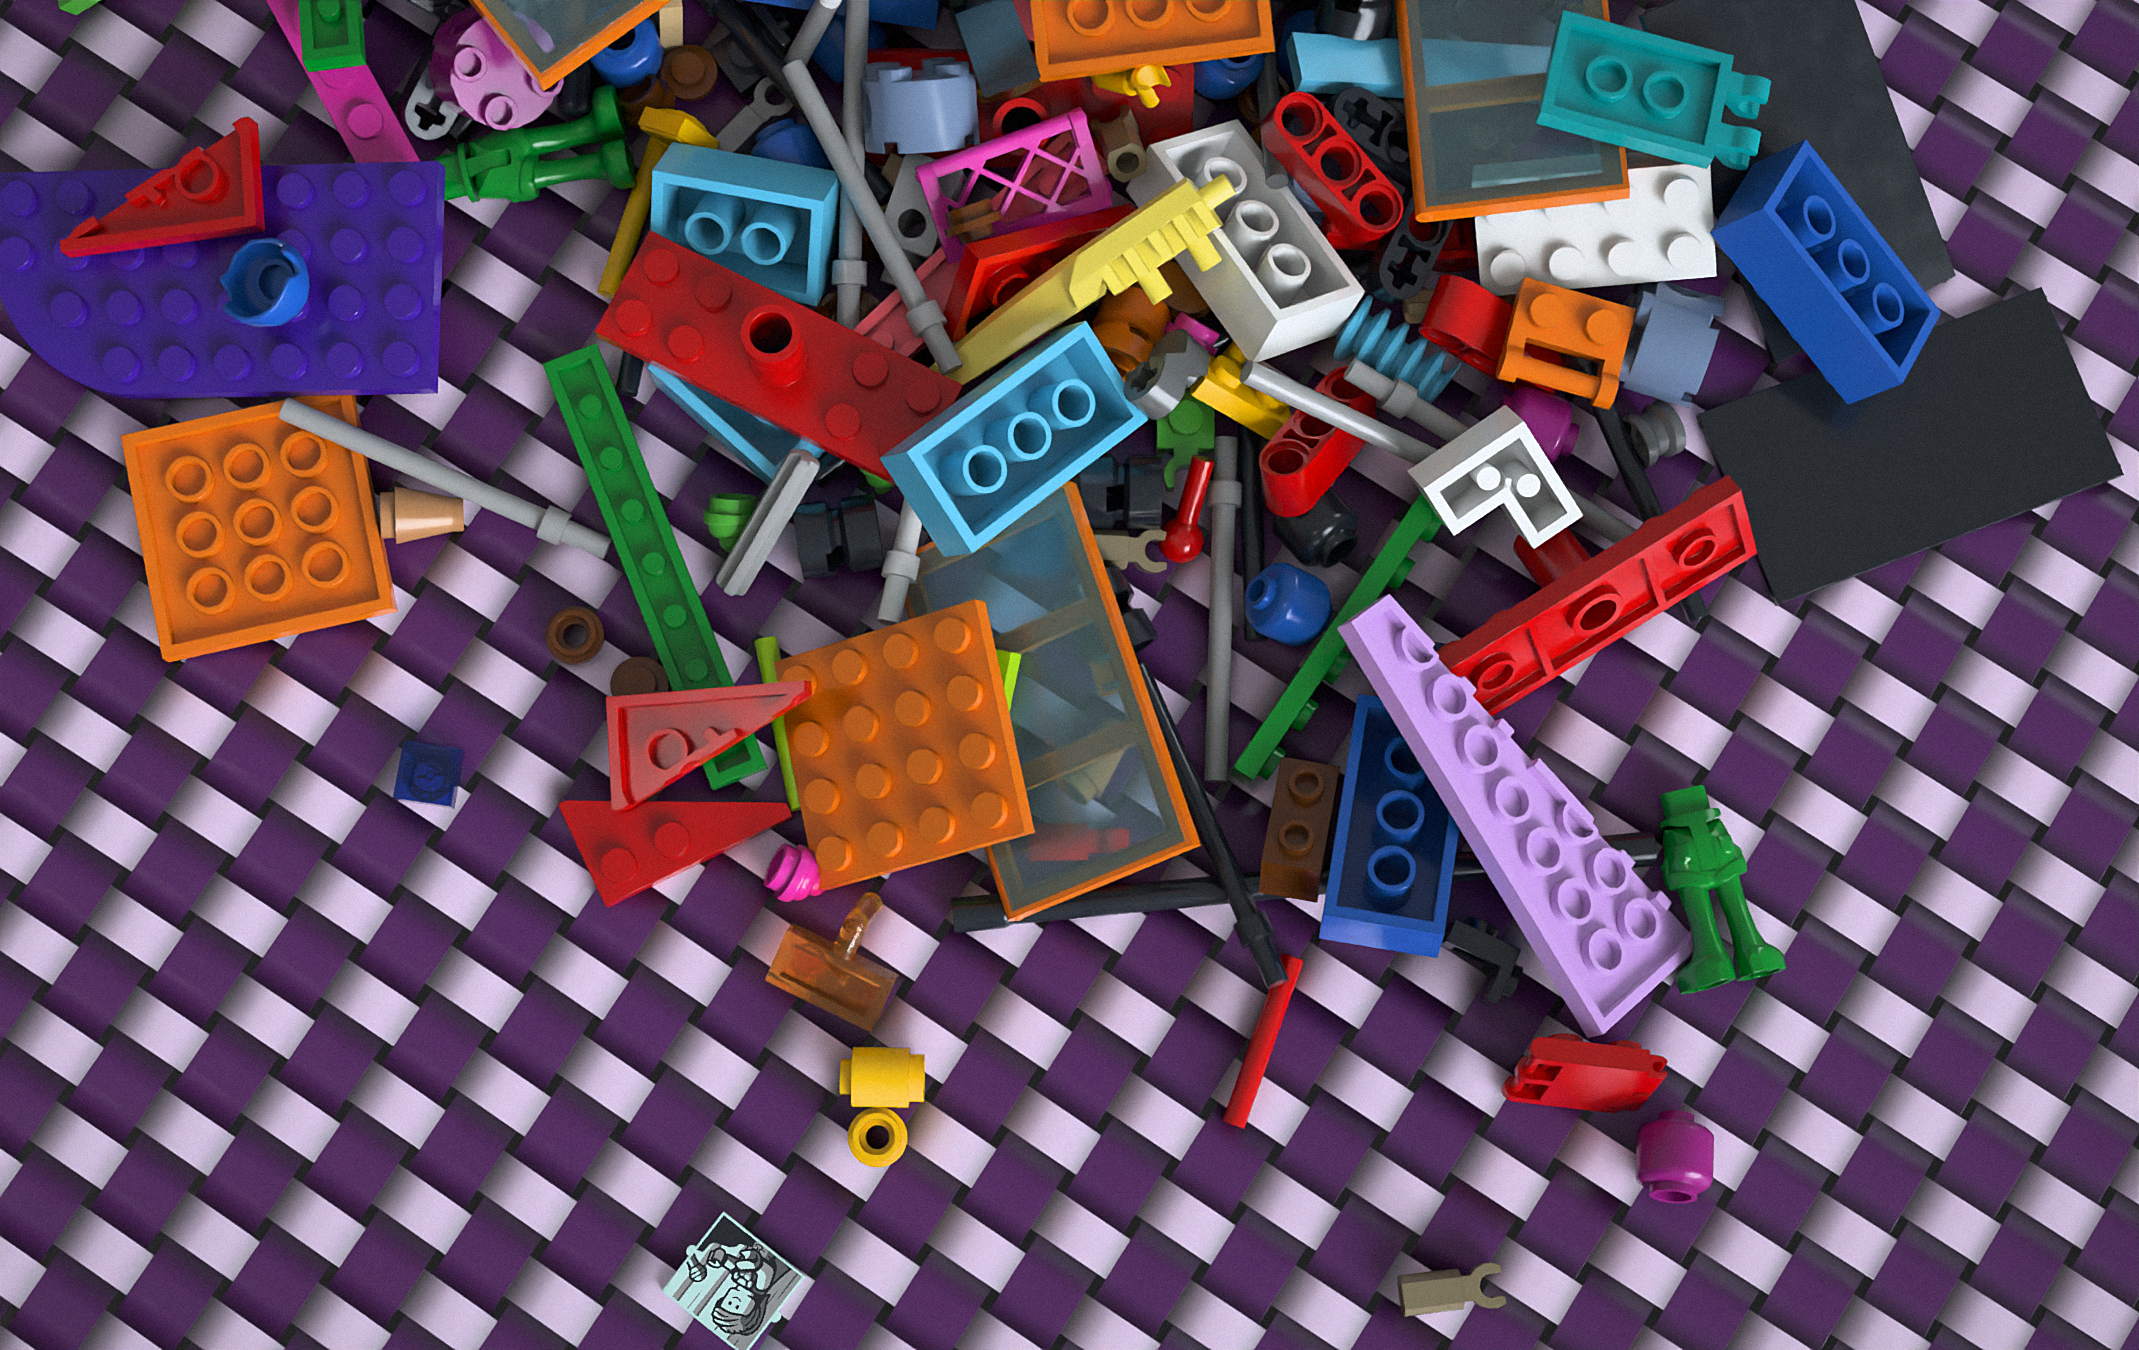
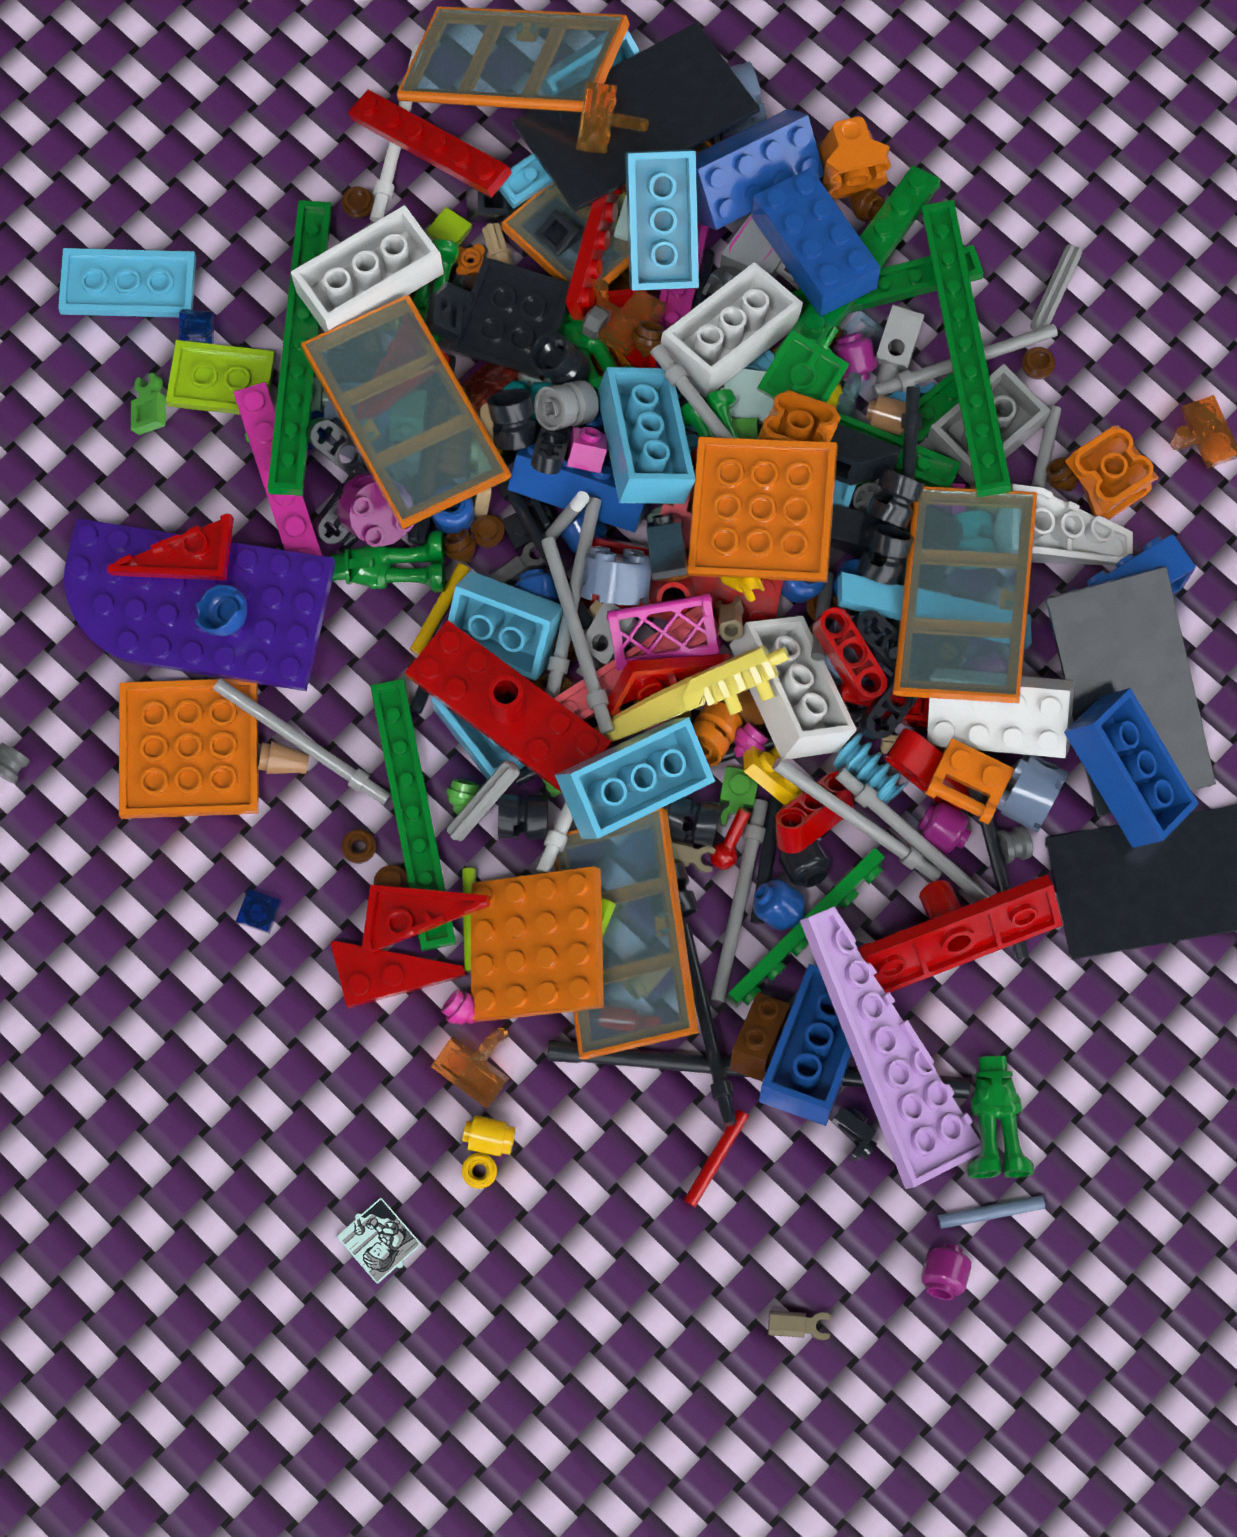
camera: 15 degrees right, 5 degrees down
yellow tile [638,106,720,150] -> none
reddish brown plate [944,198,1002,245] -> none
dark grey piece [1124,329,1209,420] -> none
white brick [1407,405,1583,549] -> none
red plate [1501,1033,1668,1114] -> none
teal tile [1535,10,1771,170] -> none
none -> sand blue bar [938,1195,1045,1229]

